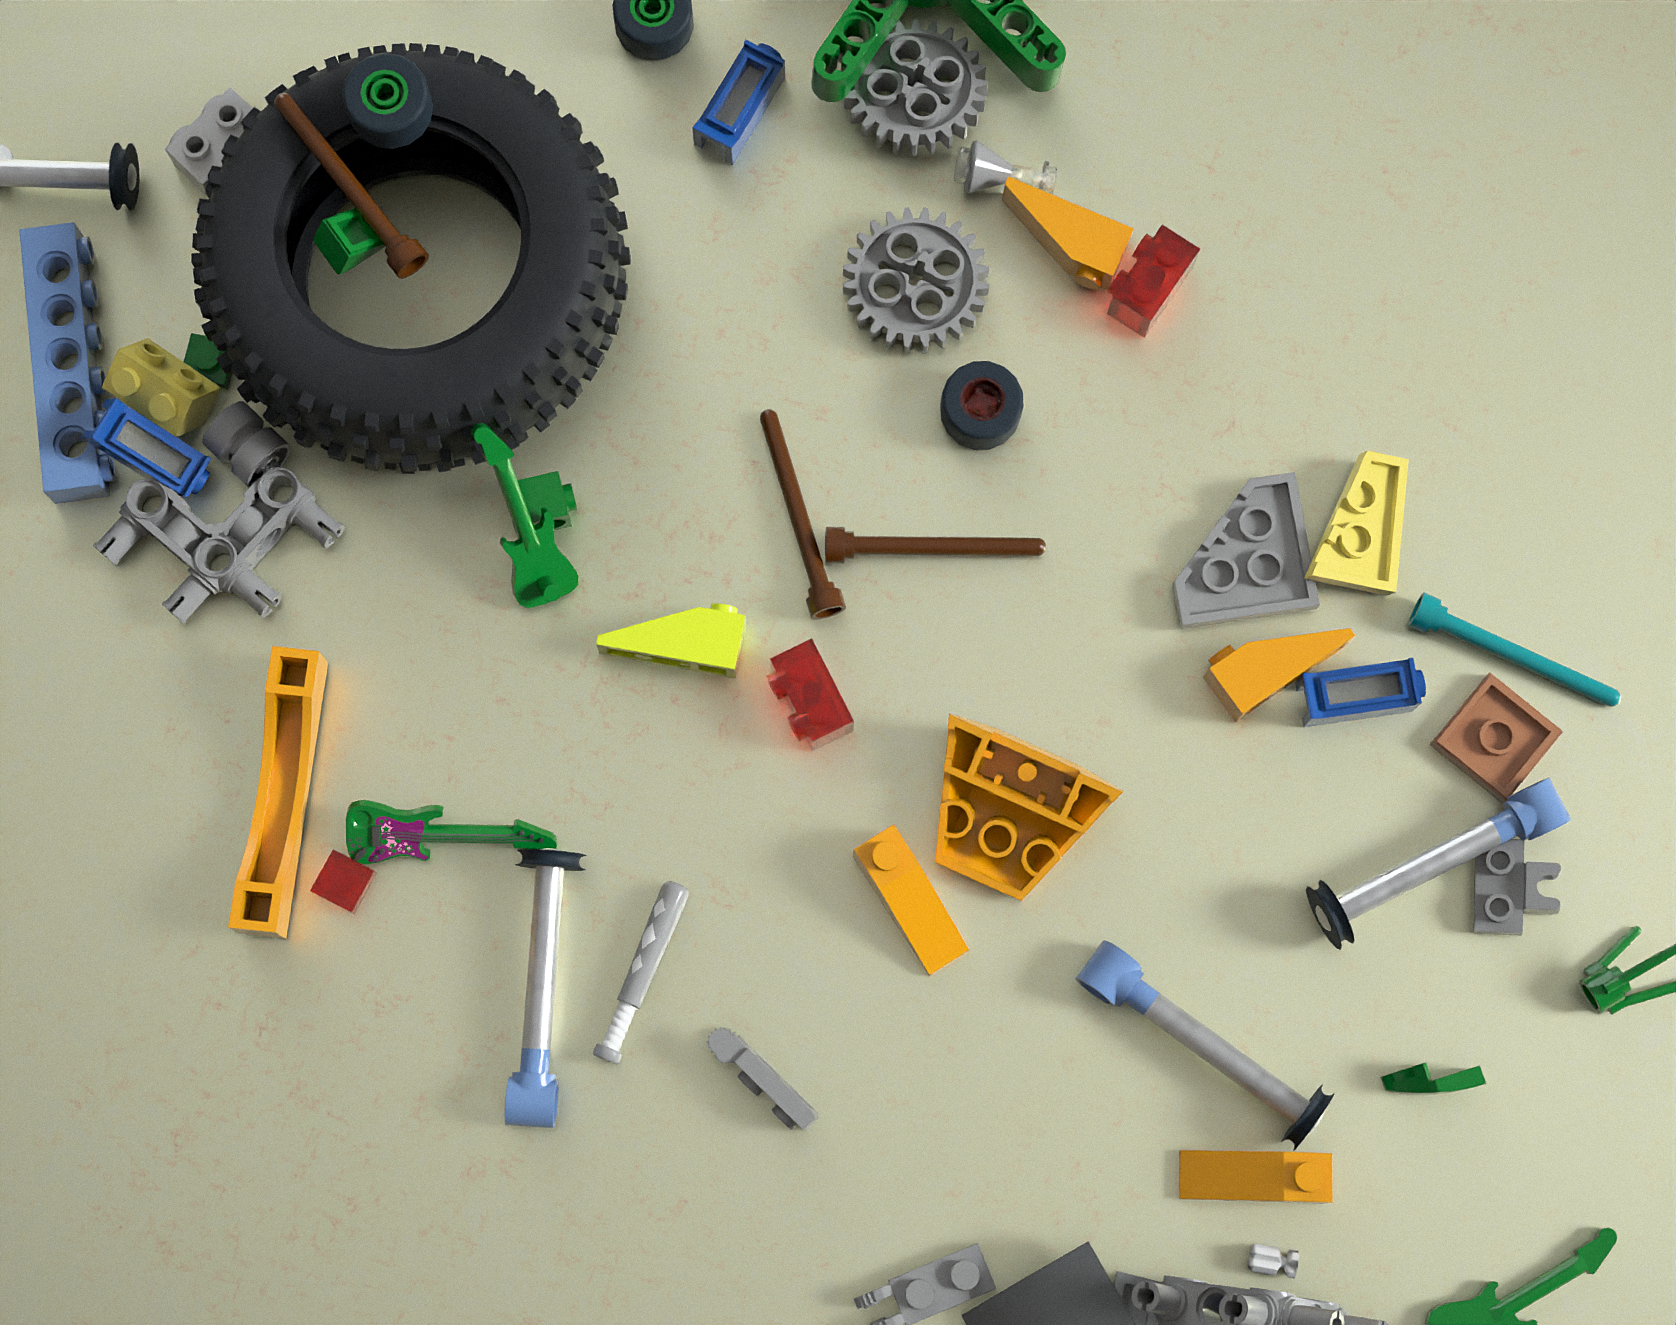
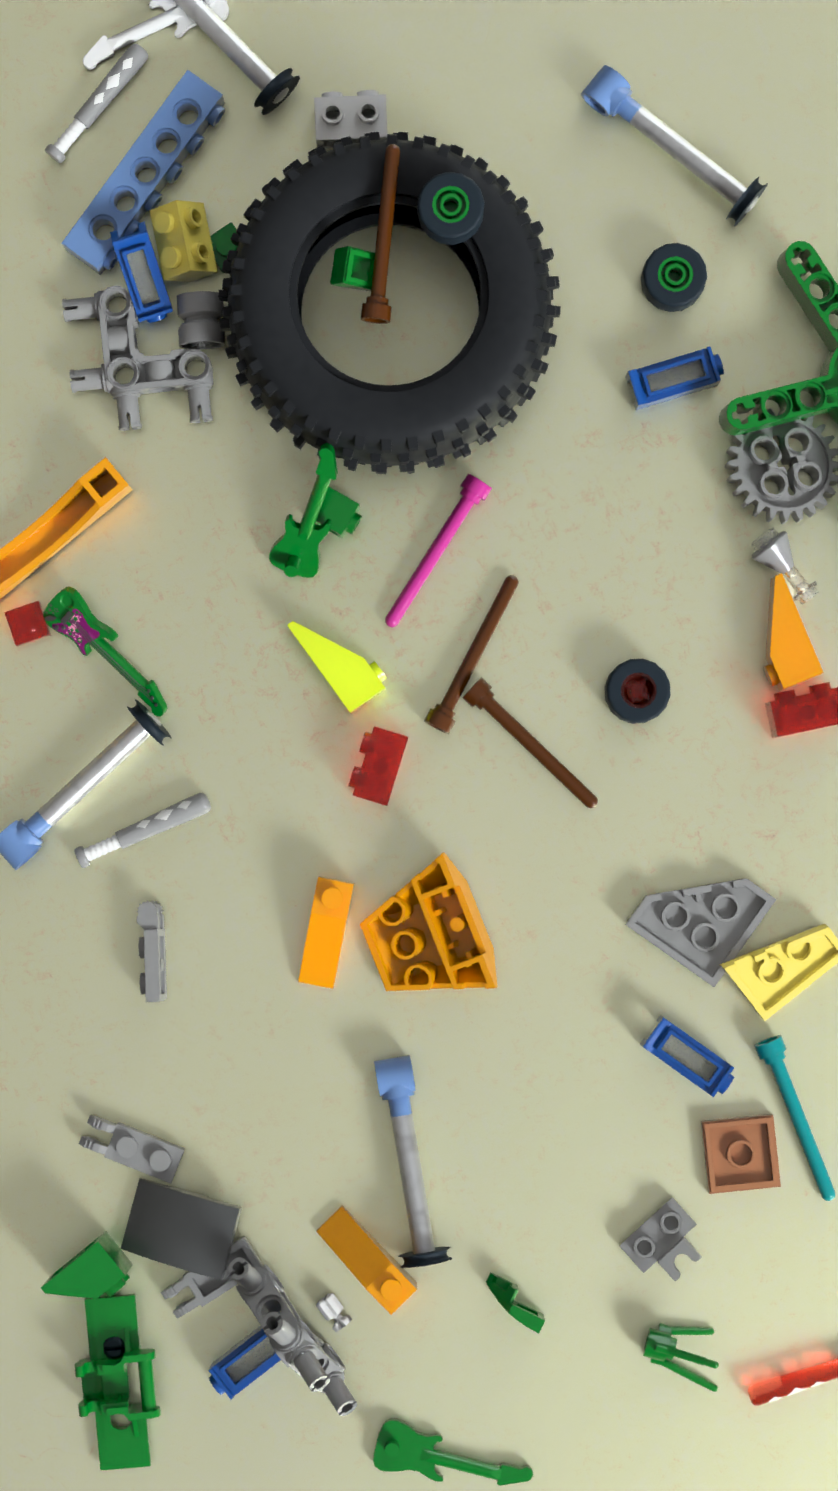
camera: 45 degrees right, 10 degrees up
light grey gear [843,207,989,354] -> none
light orange slope [1203,628,1356,722] -> none
piece [1306,777,1572,950] -> none
none -> dark pink piece [385,474,492,627]

